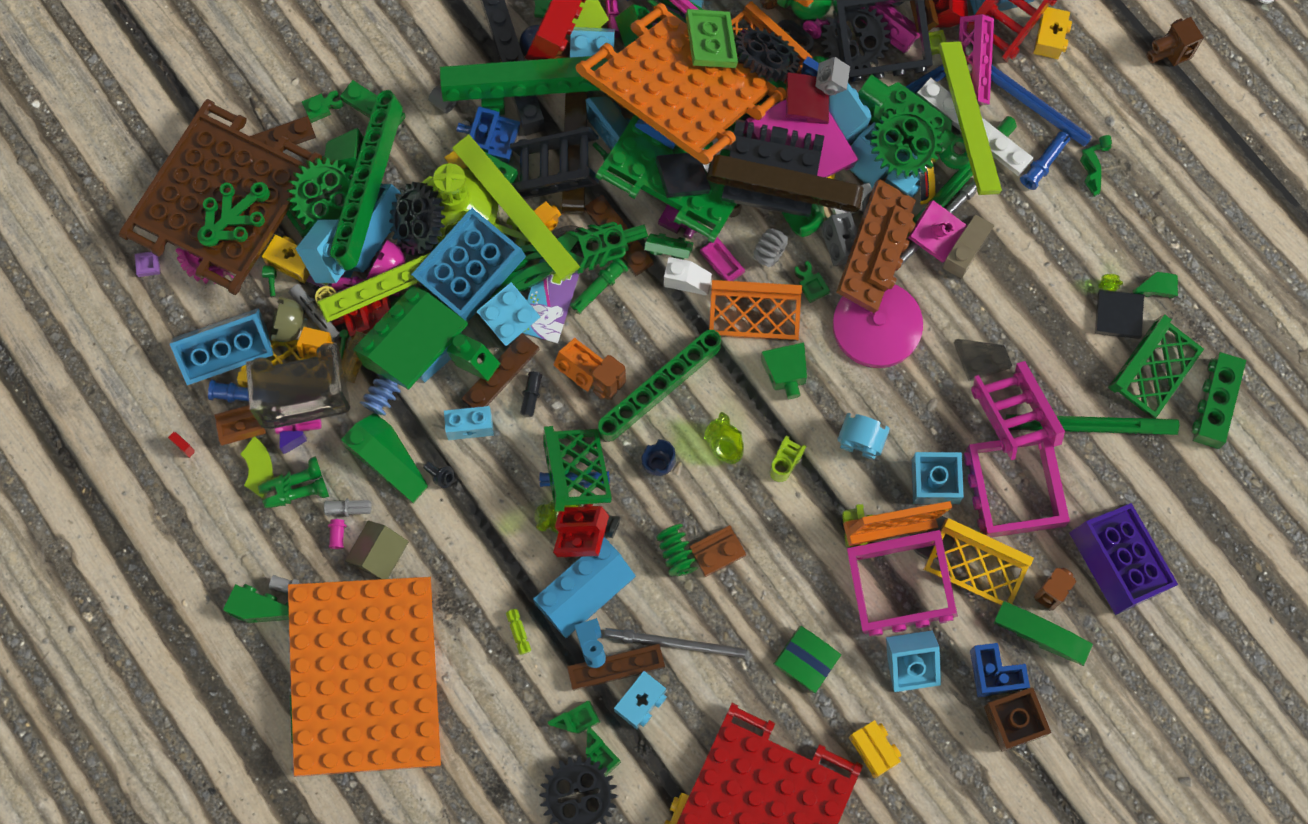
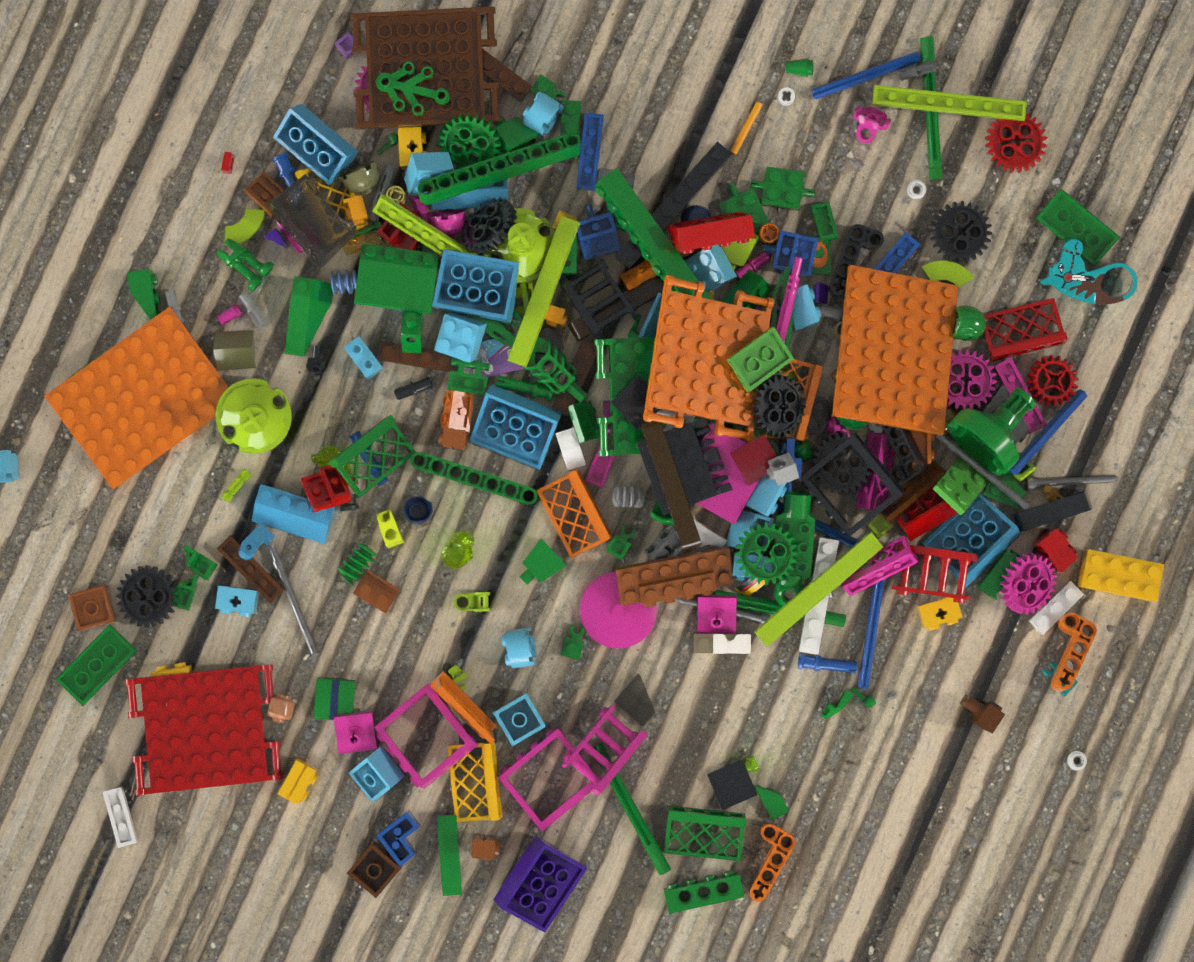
camera: 60 degrees right, 15 degrees up
none -> lime piece [216,378,292,454]
none -> nougat head [267,694,295,724]
none -> dark pink tile [334,711,377,754]
none -> neon yellow leg [376,509,405,549]
none -> green plate [447,358,490,396]
none -> dark azure slope [469,384,562,470]
none -> medium azure brick [522,91,564,138]
none -> green plate [561,625,585,660]
none -> blue plate [576,112,604,191]
none -> orange bracket [619,260,657,290]
none -> orange beam [748,822,795,902]

